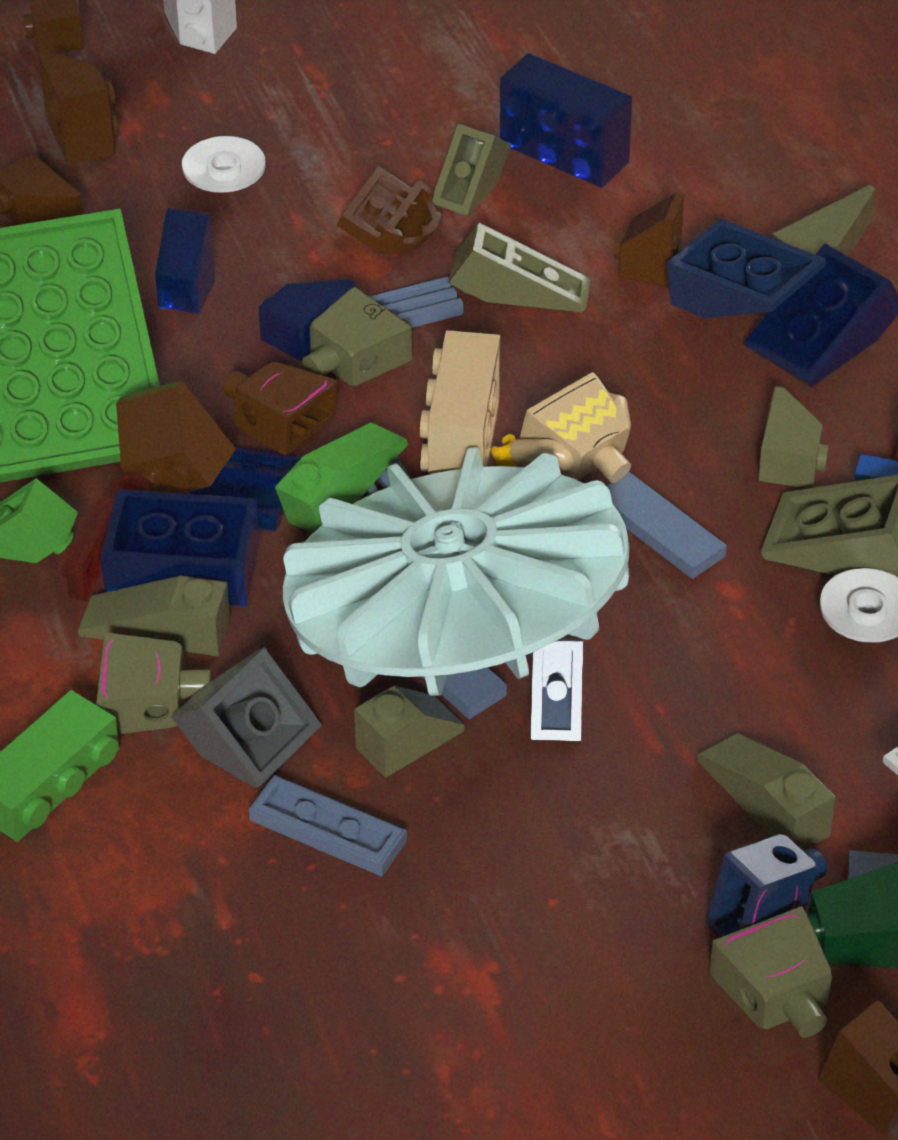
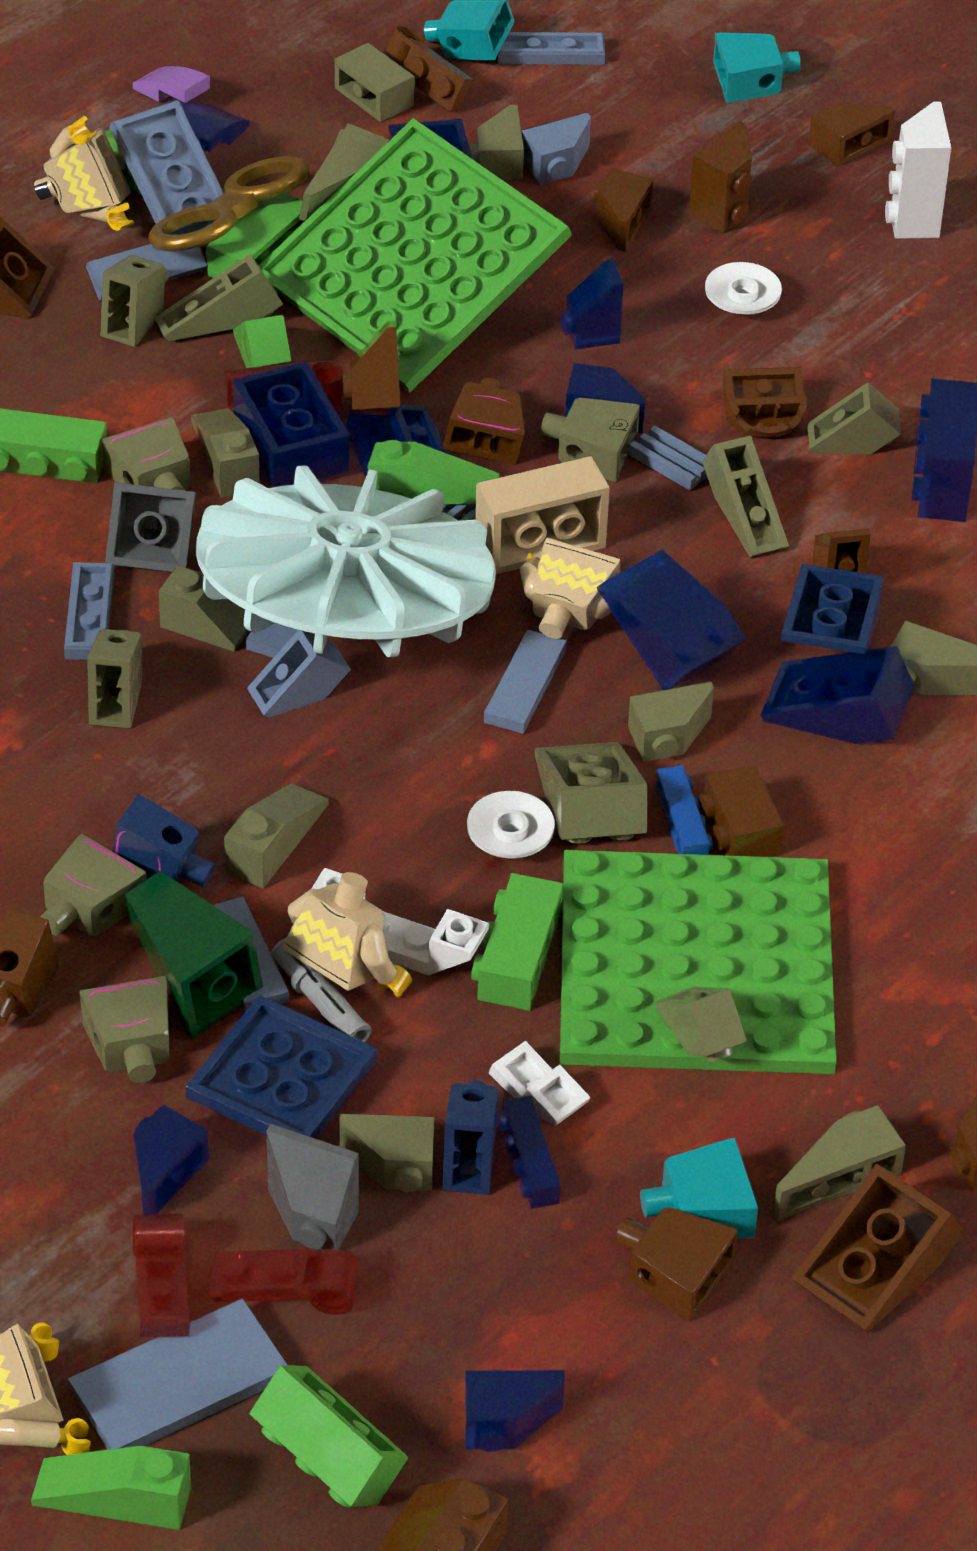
camera: 60 degrees right, 0 degrees up
none -> olive torso [87,629,142,729]
none -> clear blue slope [596,549,747,690]

